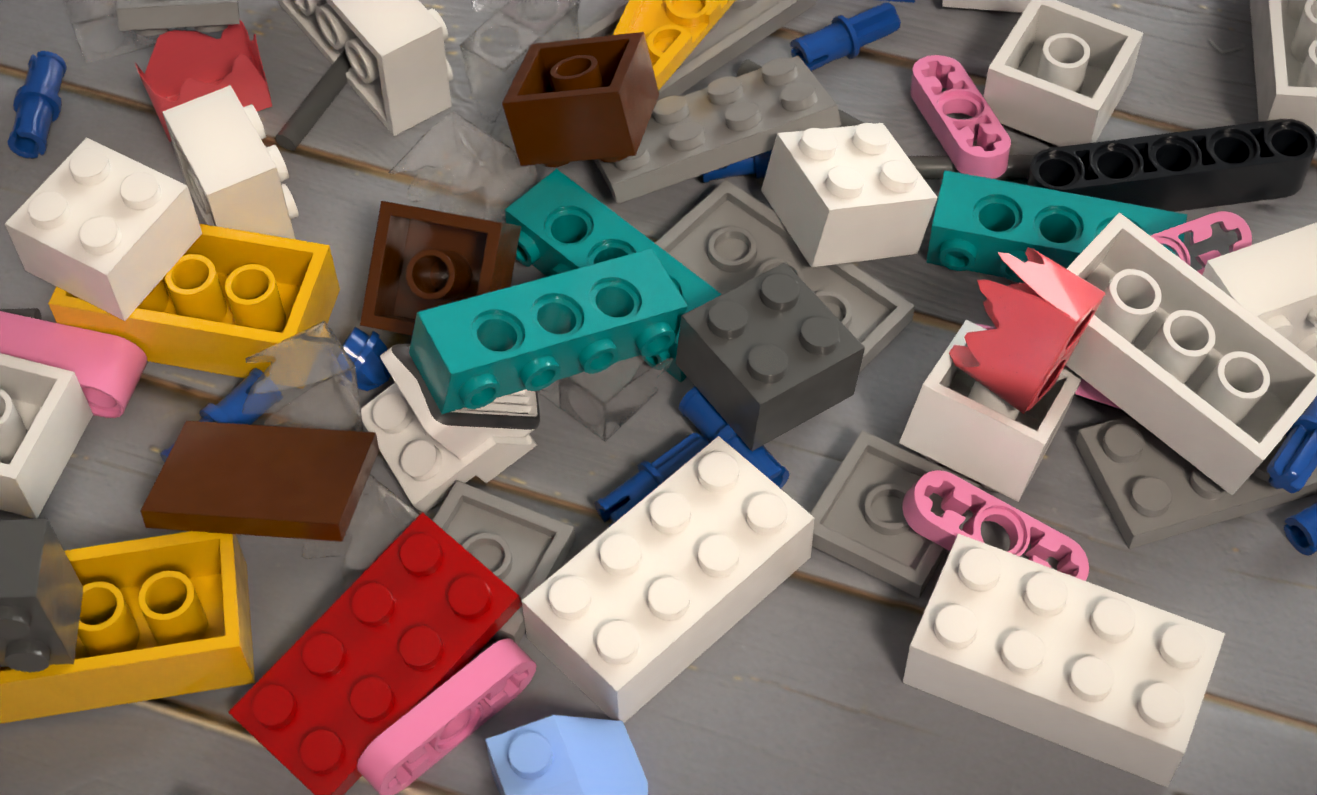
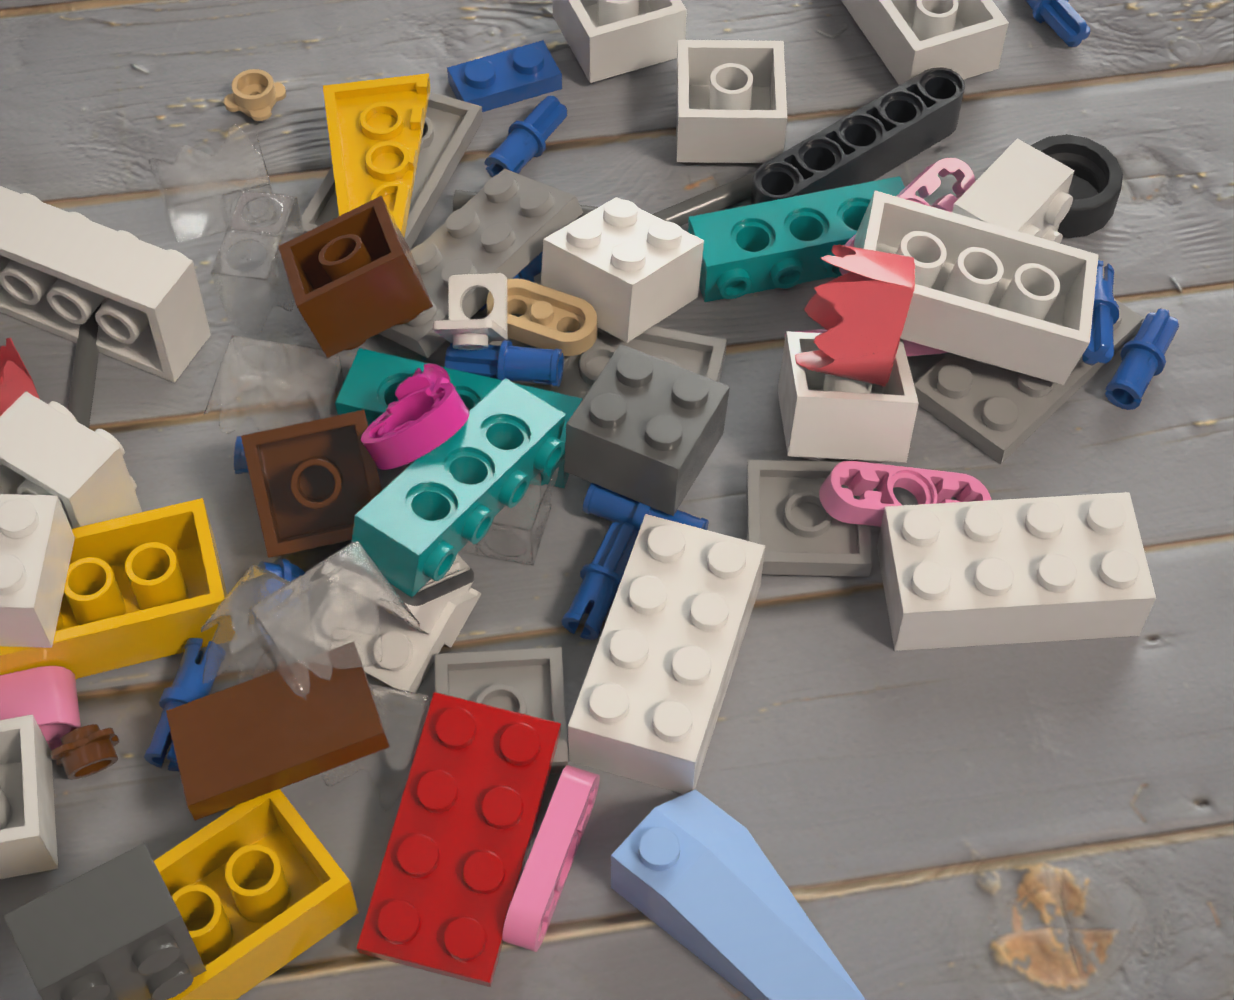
camera: 30 degrees left, 0 degrees up
bright pink beam [910,55,1011,179] -> none
none -> reddish brown plate [50,724,120,779]
none -> clear piece [247,541,420,700]
none -> dark pink pin [361,363,470,470]
none -> white bracket [433,273,508,350]
none -> blue axle [445,340,564,387]
none -> tan plate [486,278,597,356]

